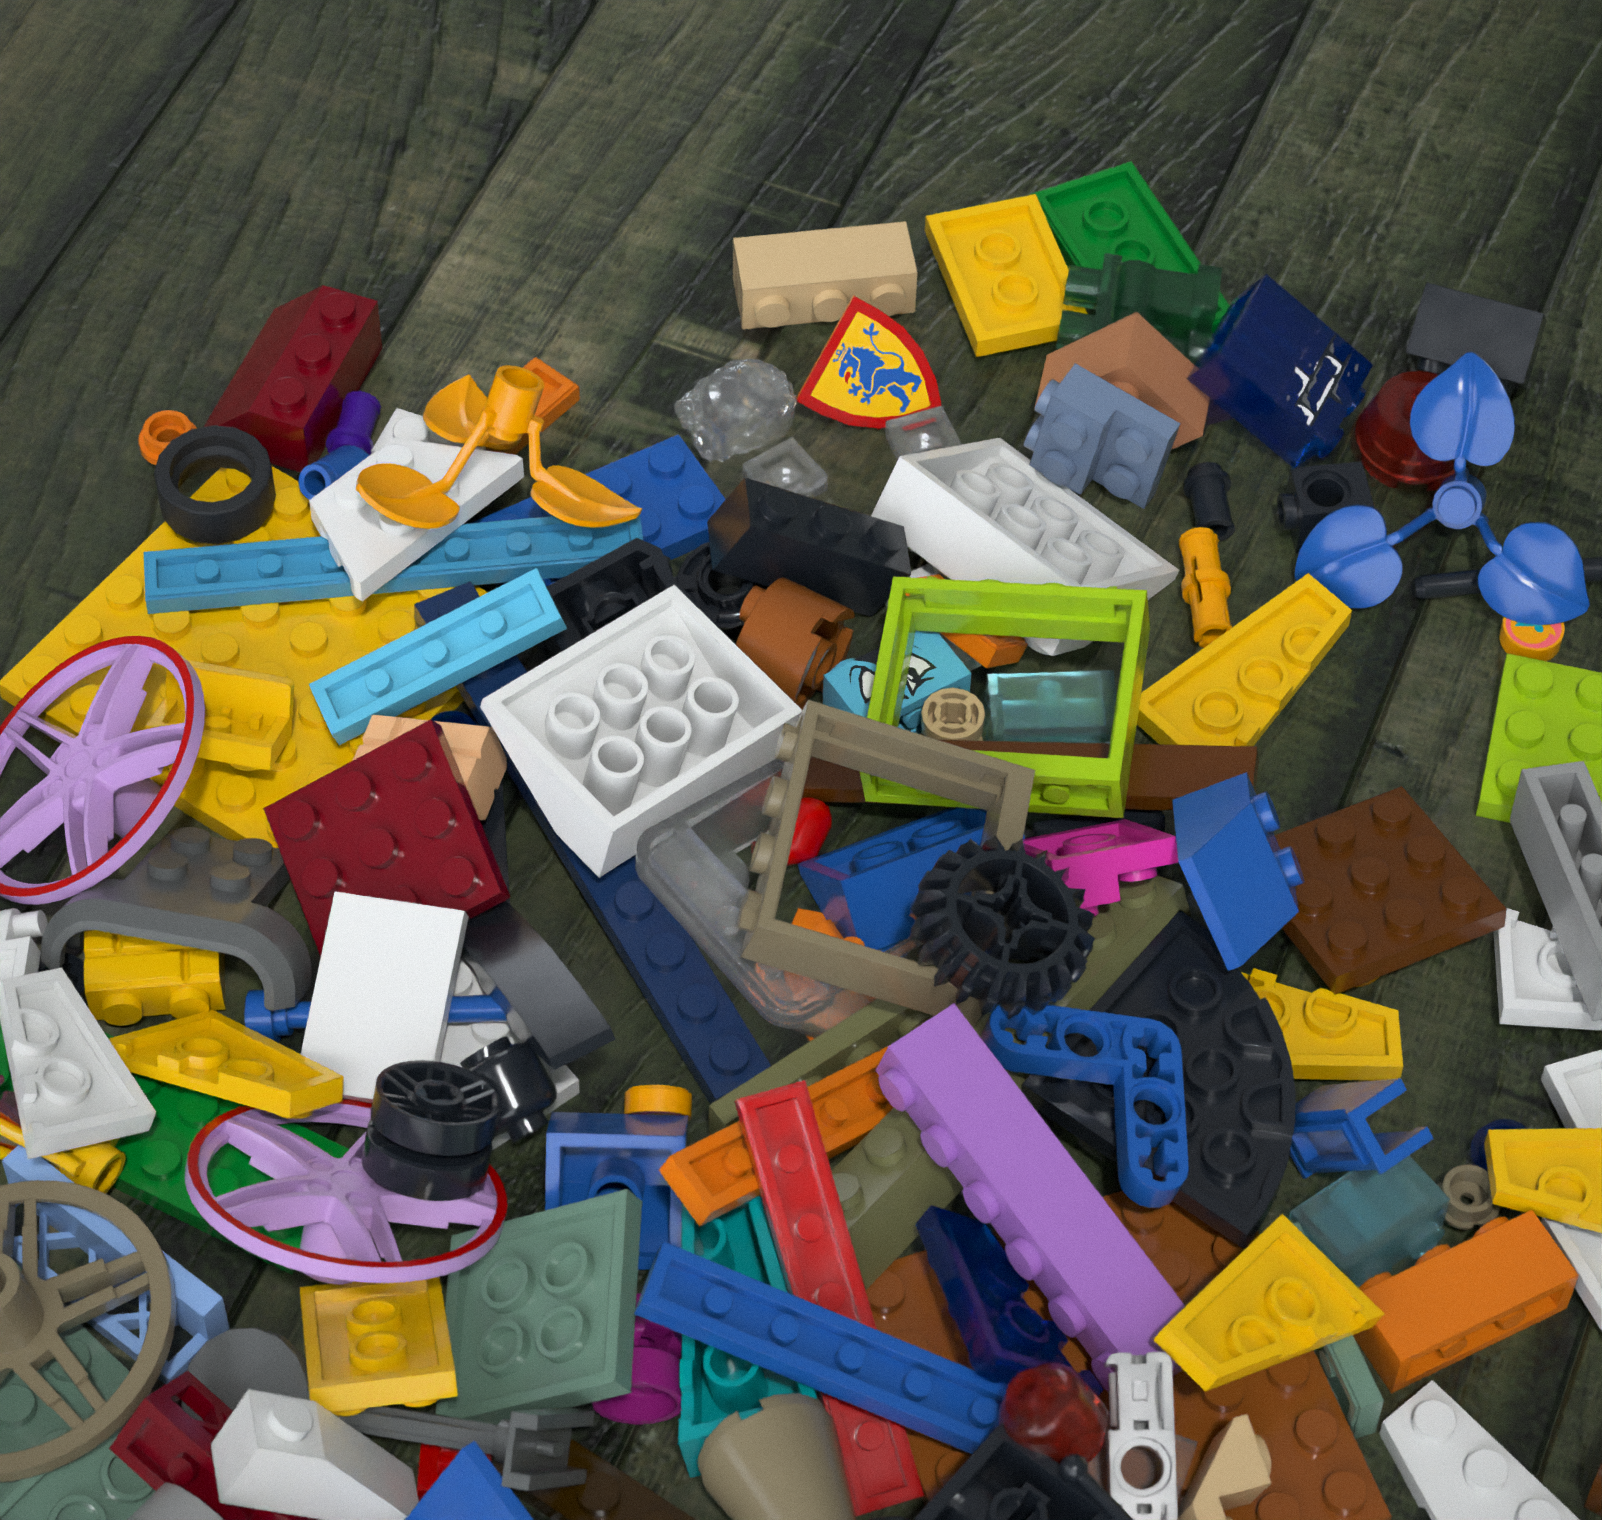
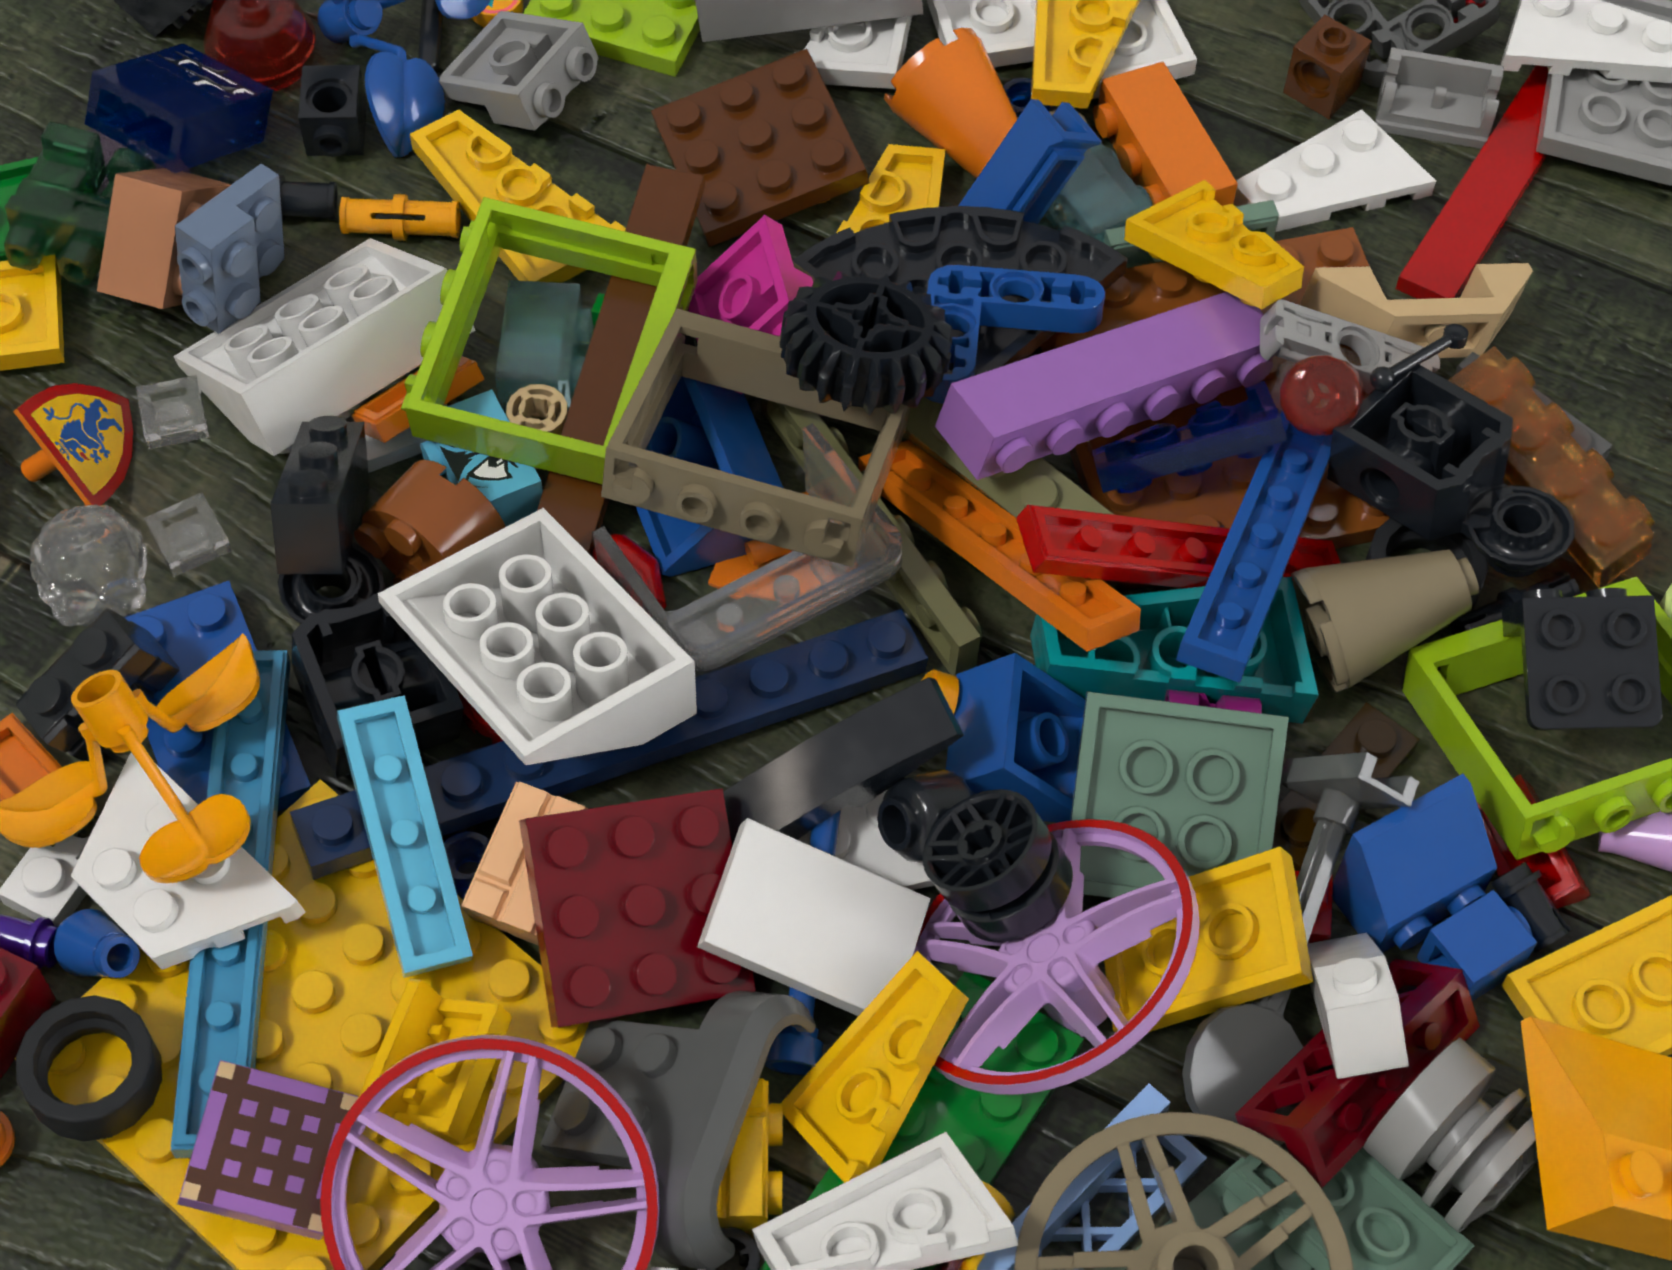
camera: 85 degrees left, 5 degrees up
blue slope [1172,772,1304,971] -> none
none -> black brick [16,608,180,762]
none -> tile [177,1060,359,1240]
none -> light grey plate [438,10,599,131]
none -> orange cone [884,27,1018,179]

